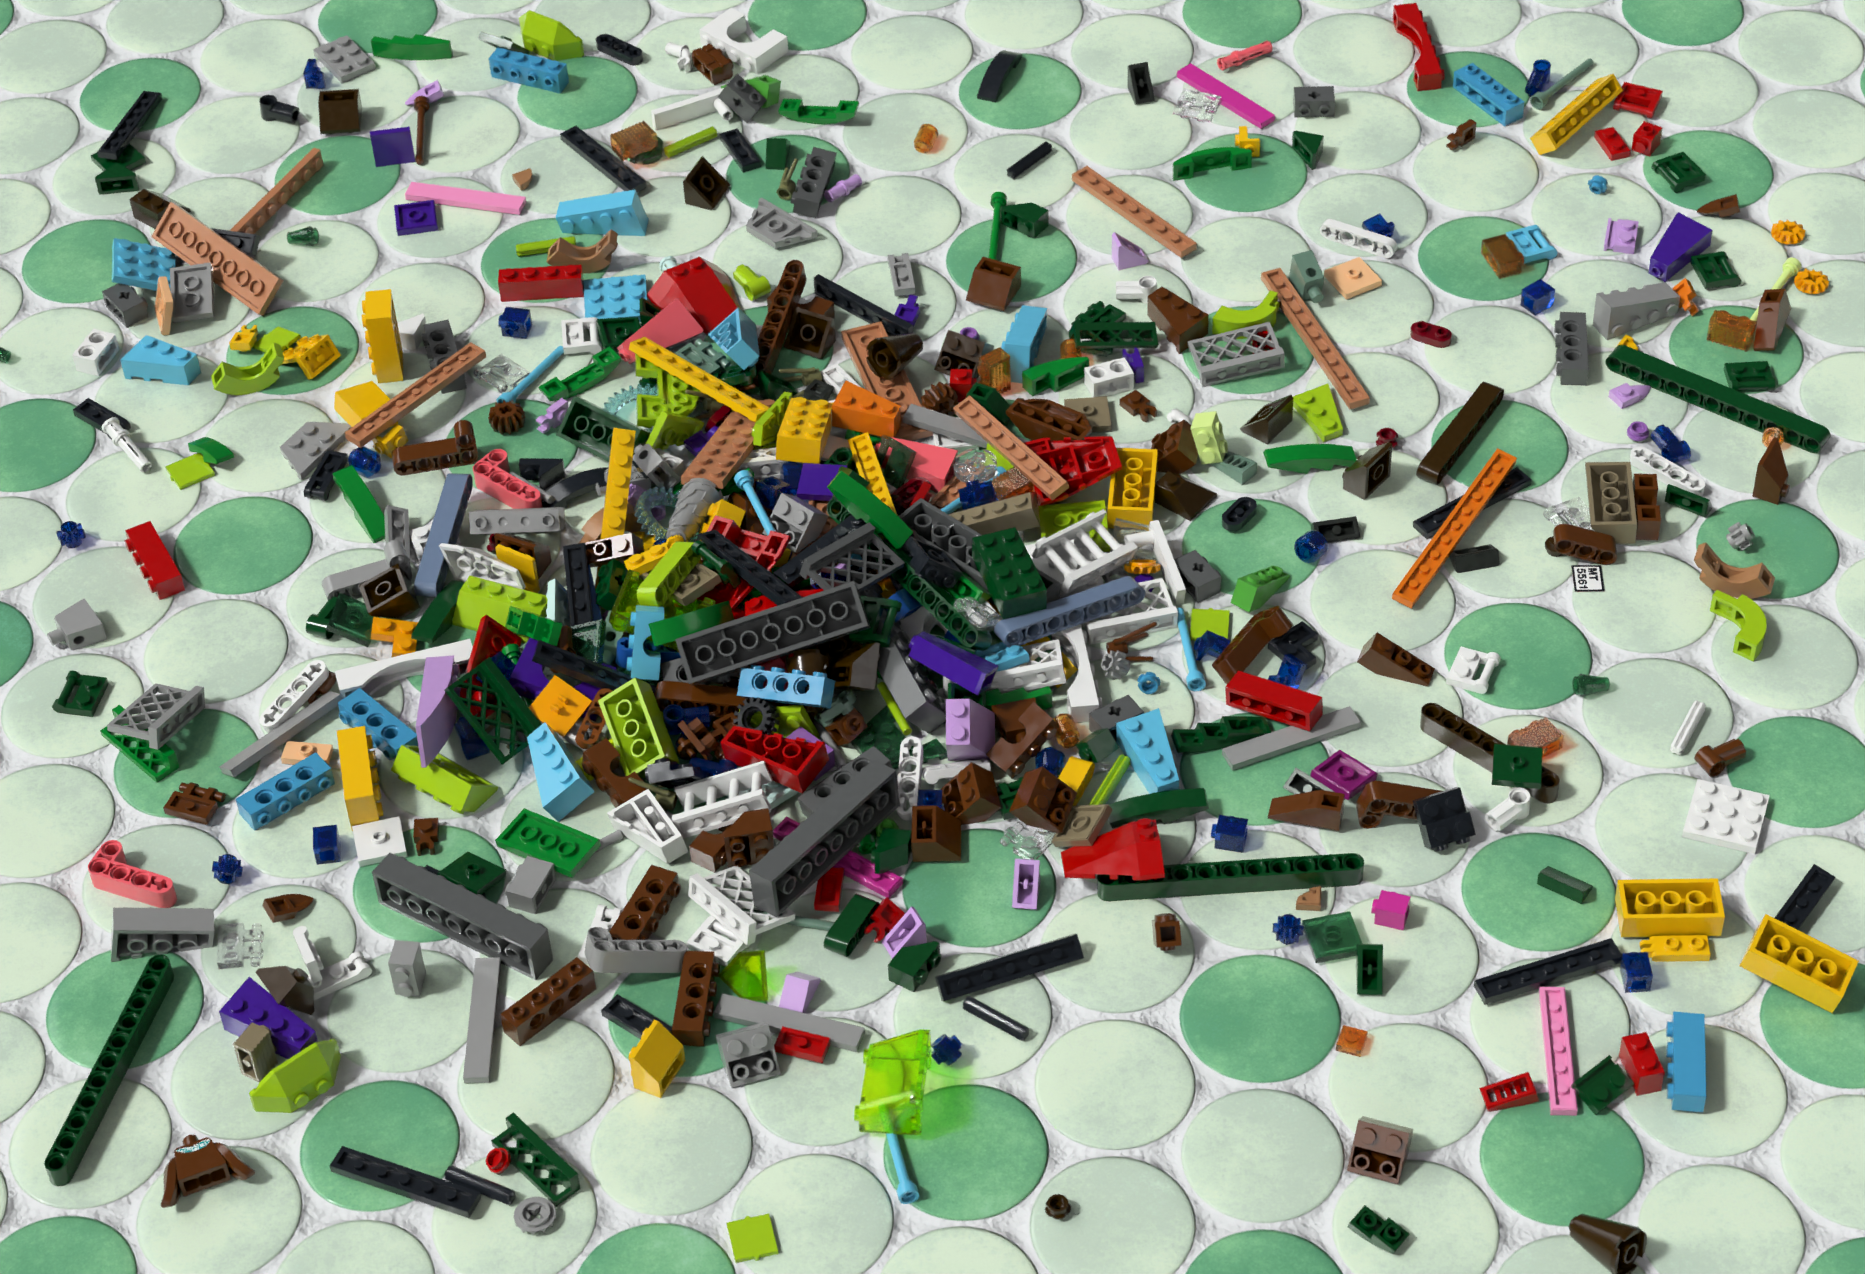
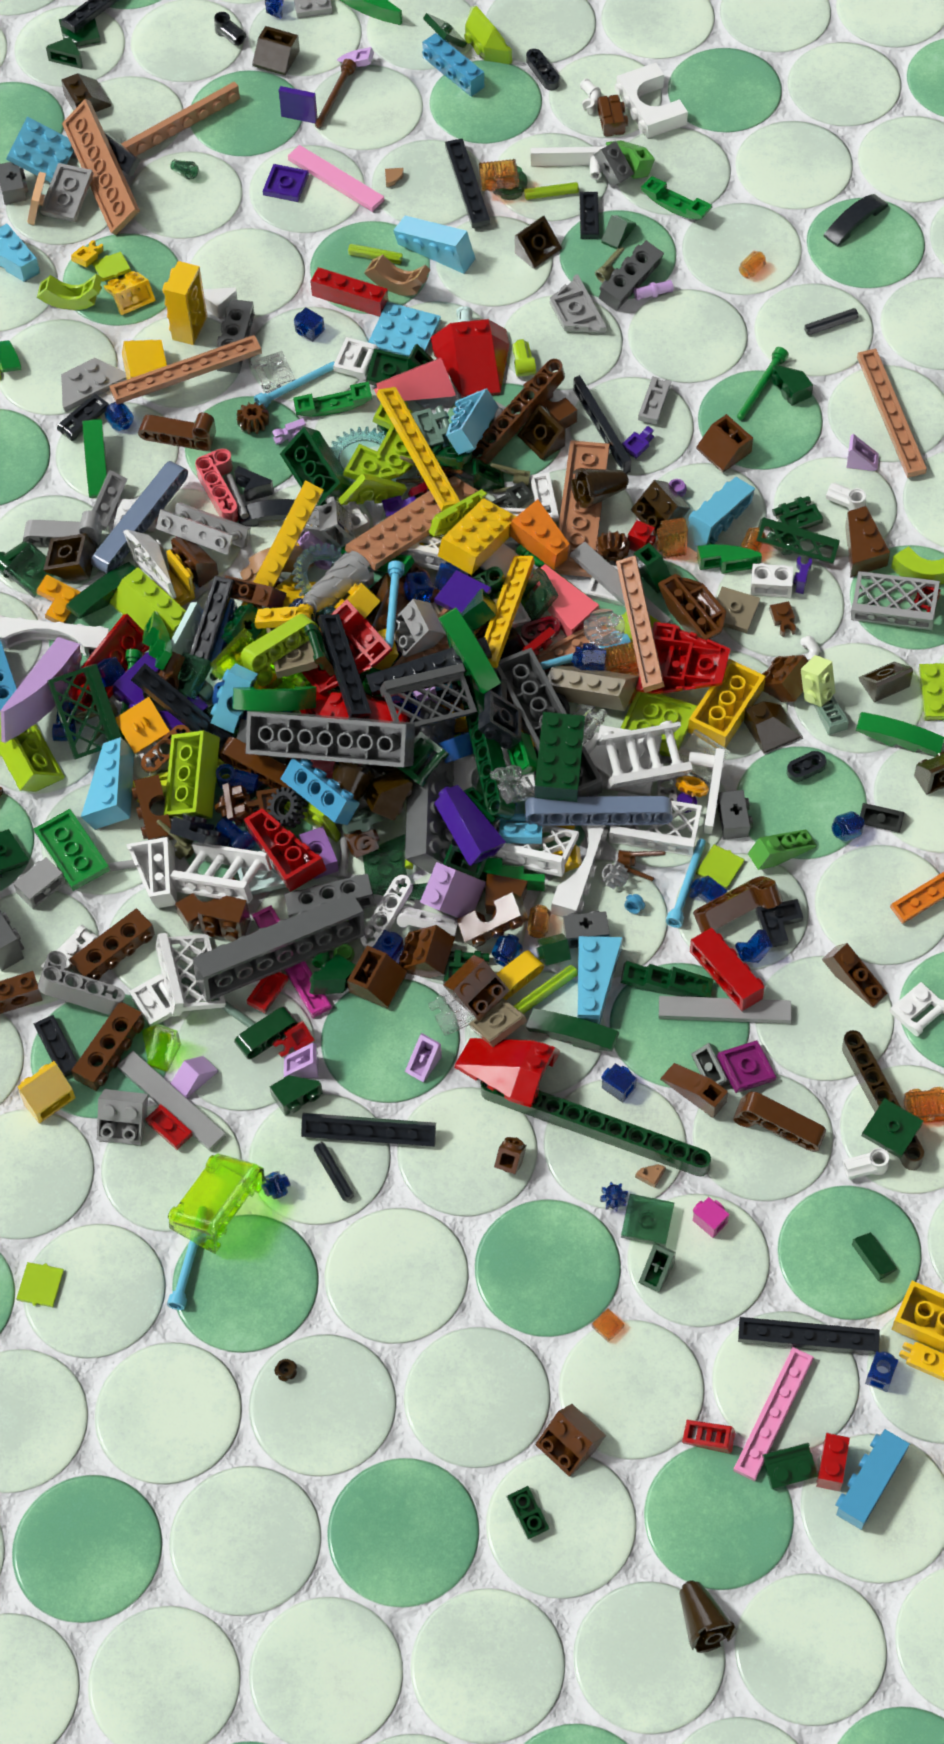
camera: 25 degrees right, 15 degrees up
yellow bracket [372,424,409,458] -> none
black plate [1413,787,1476,851] -> none

